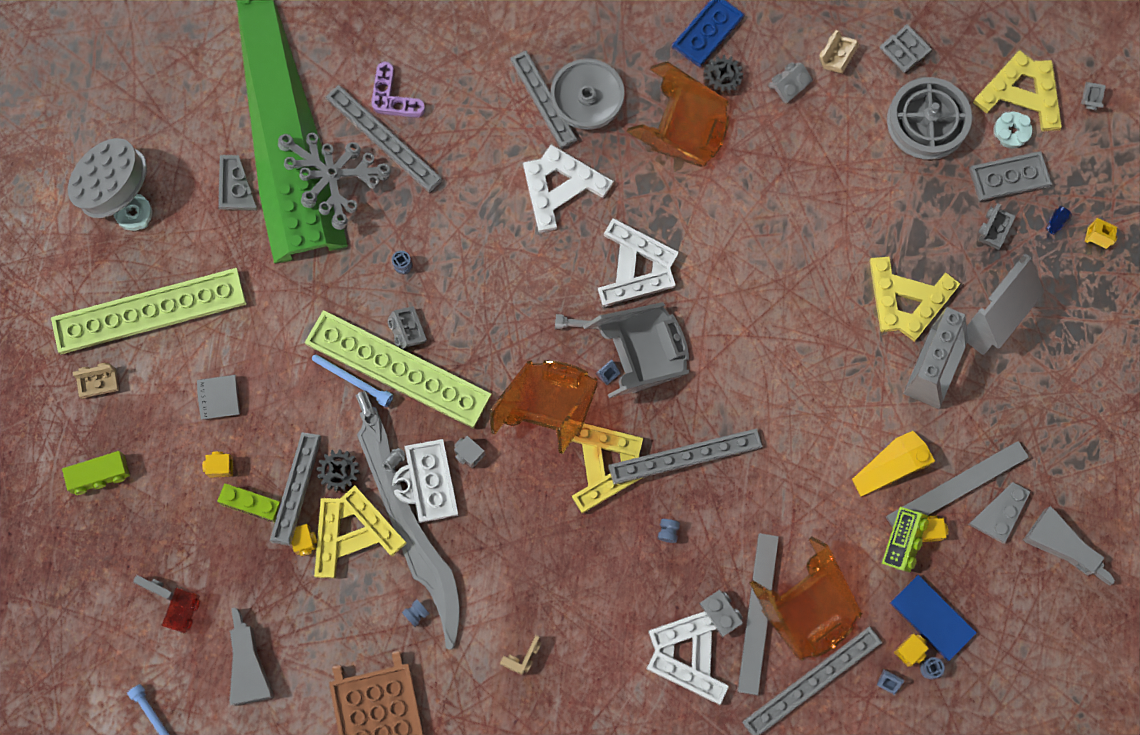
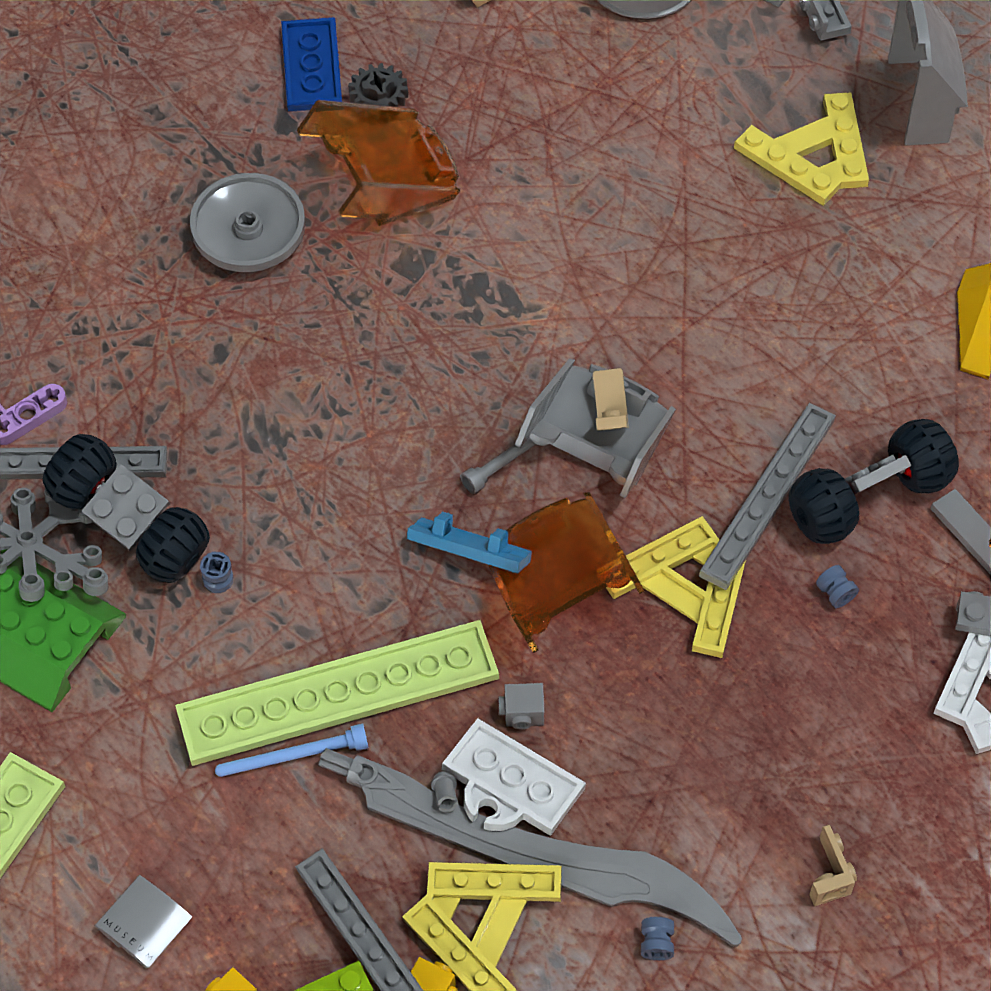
camera: 45 degrees left, 15 degrees down
dark grey gear [317,449,360,492] -> none
light grey bracket [388,306,427,351] -> none
light grey tile [510,51,577,149] -> none
white plate [523,145,613,233] -> none
sand blue slope [595,360,621,385] -> none
white plate [598,218,679,307] -> none
light grey bracket [768,62,813,103] -> none
light grey windscreen [903,307,968,409] -> none
none -> black plate [42,434,210,583]
none -> dark azure hinge [407,511,532,573]
none -> tan bracket [593,368,629,431]
none -> black plate [788,419,959,544]

